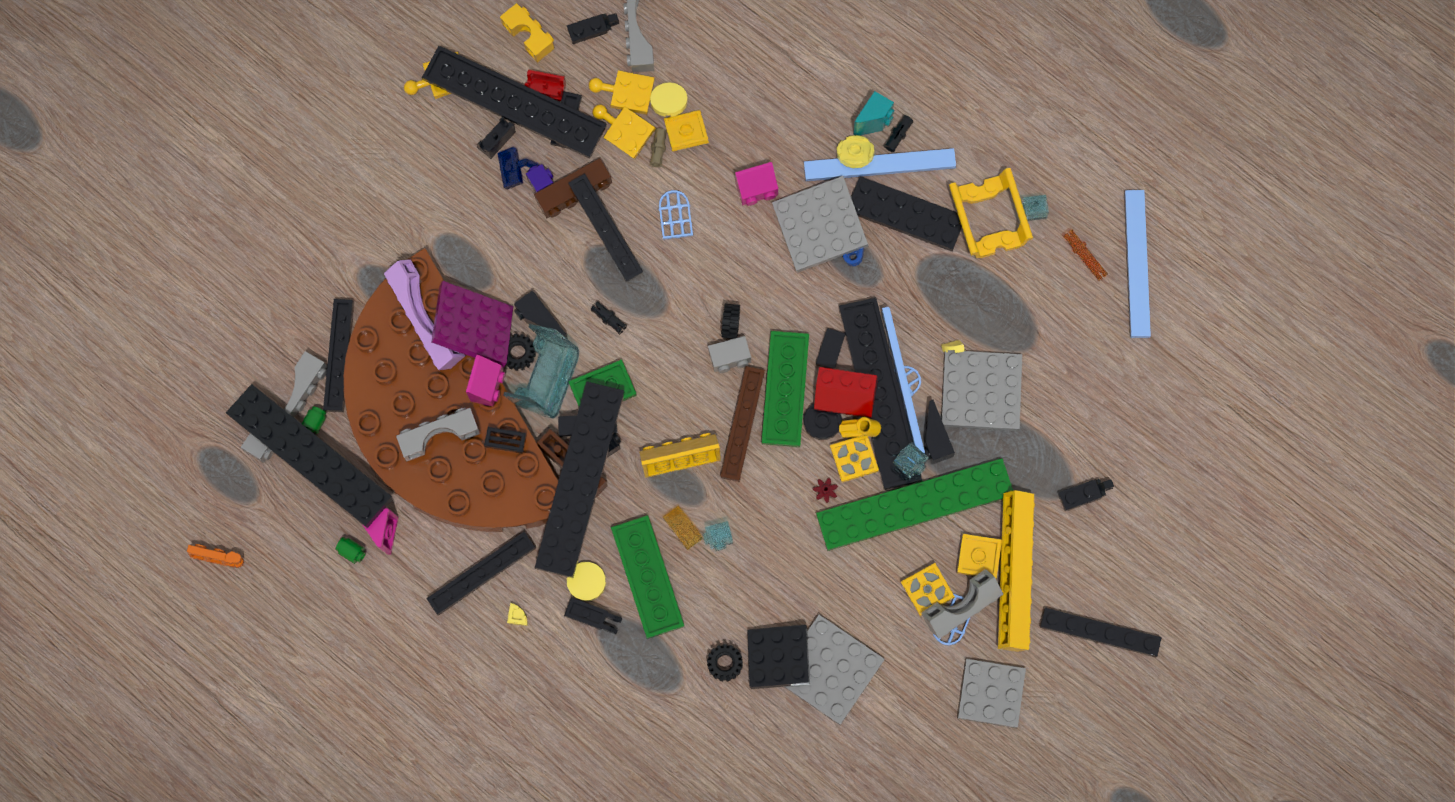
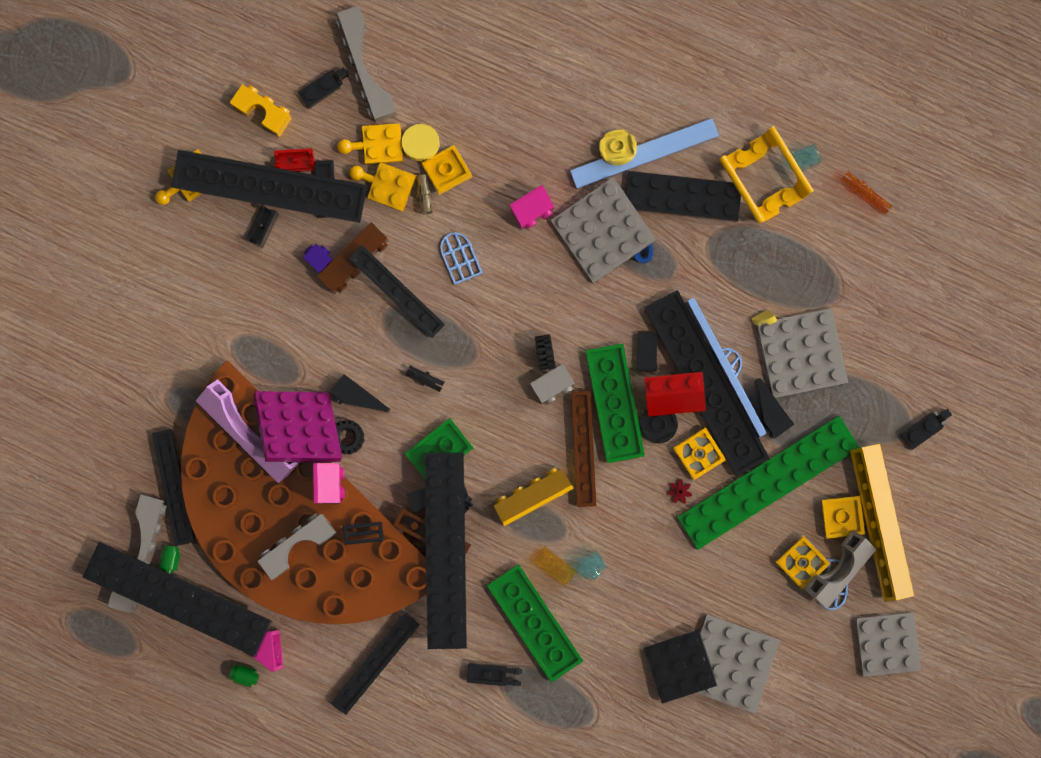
camera: 20 degrees left, 10 degrees up
orange hinge [187,544,244,568] -> none
clear blue plate [497,147,539,189] -> none
clear light blue windscreen [503,324,579,418] -> none
light yellow tile [507,603,528,626] -> none
light yellow tile [567,562,606,601] -> none
black tyre [707,644,743,681] -> none
yellow piece [839,417,881,438] -> none
teal slope [853,91,895,136] -> none
black pin [884,115,914,152] -> none
clear light blue brick [893,442,929,478] -> none
black plate [1040,608,1162,657] -> none
light blue tile [1124,190,1151,338] -> none

